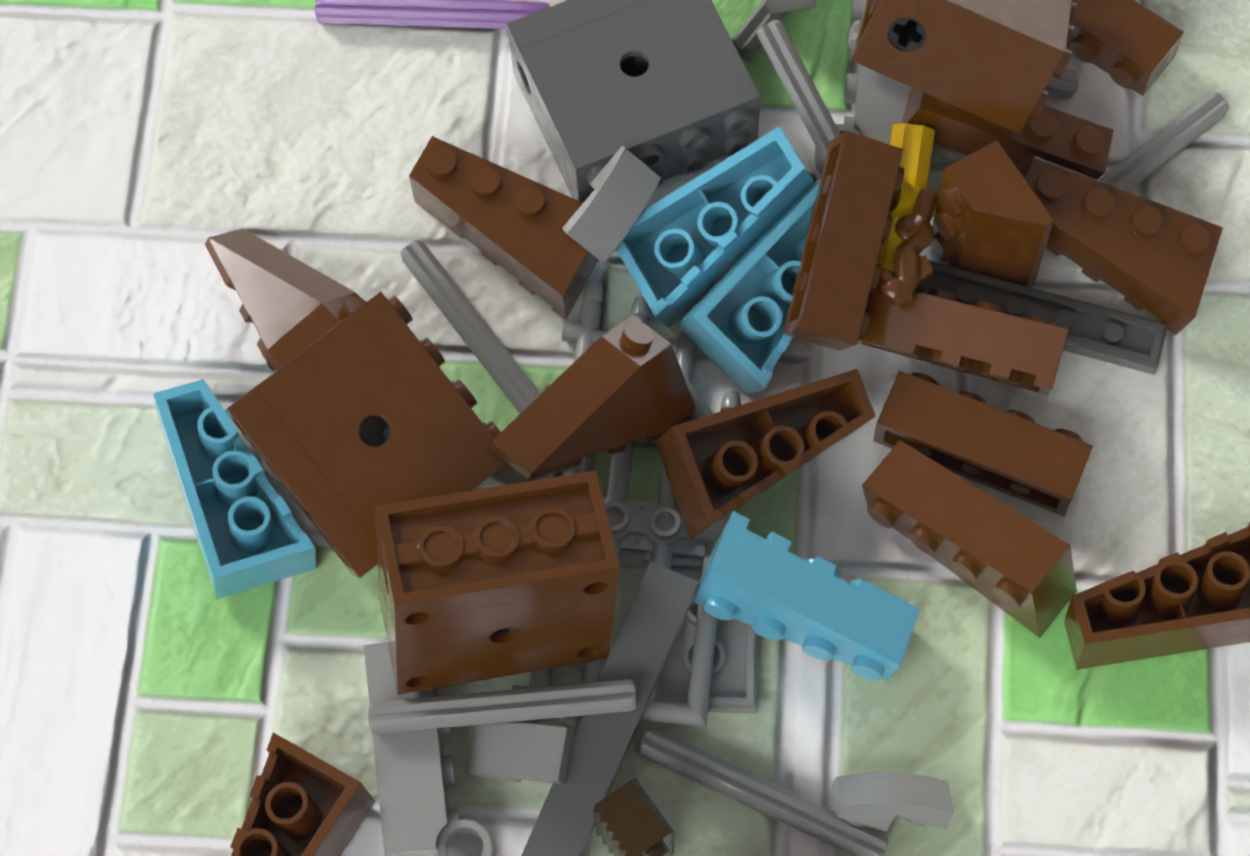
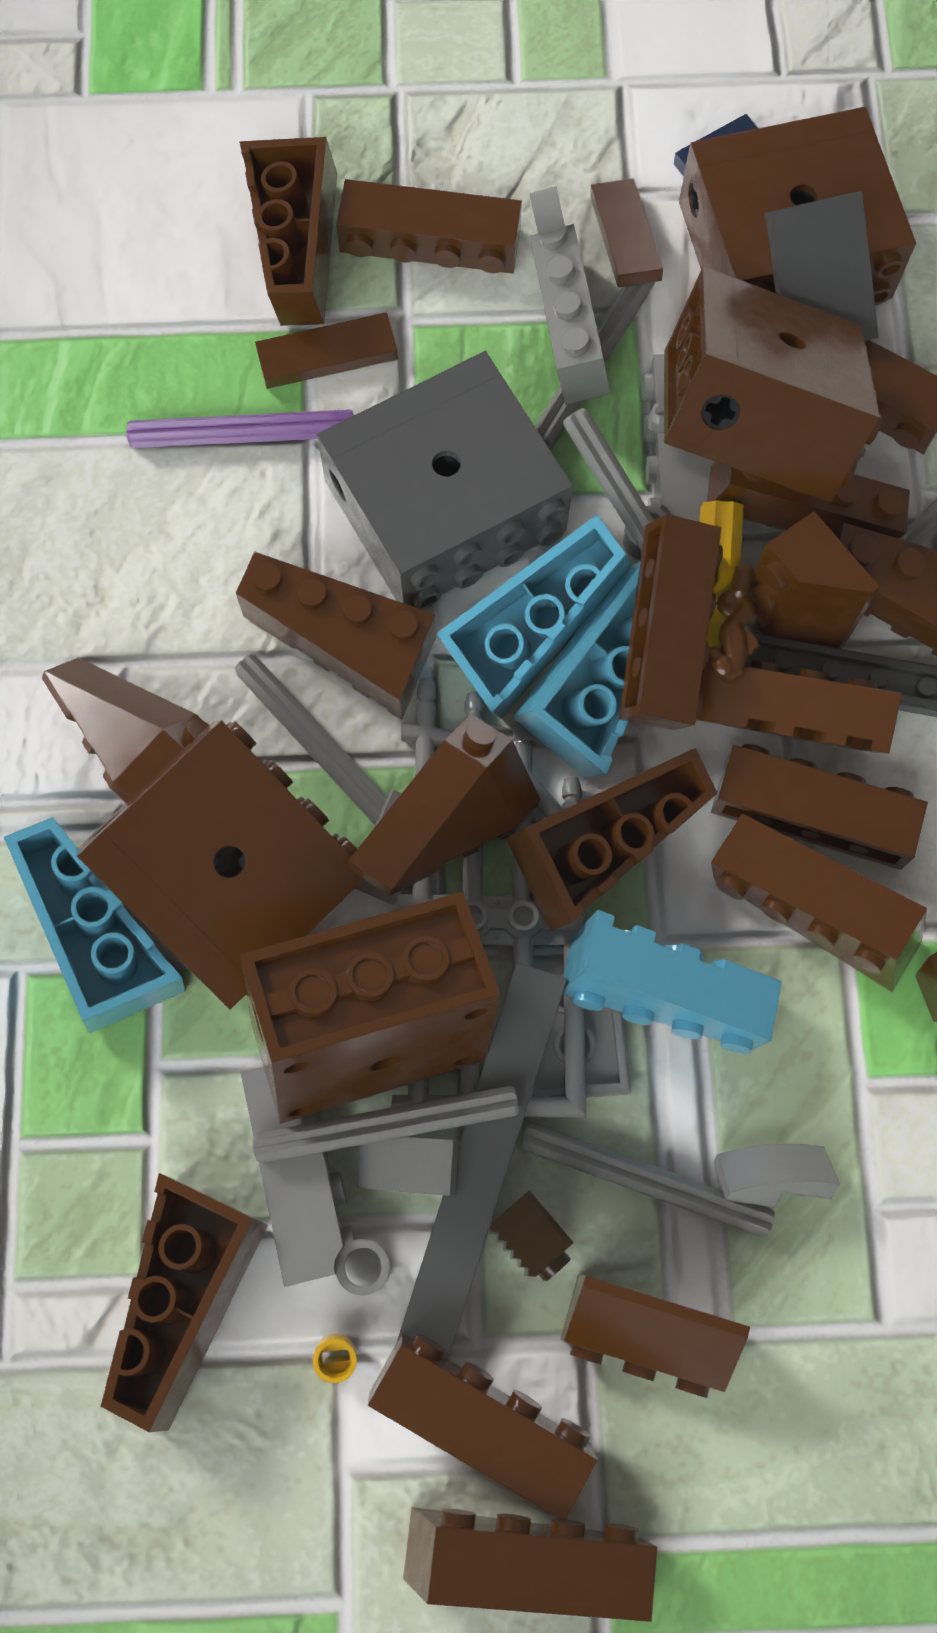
camera: 10 degrees left, 5 degrees up
light grey slope [562,145,661,264] -> none

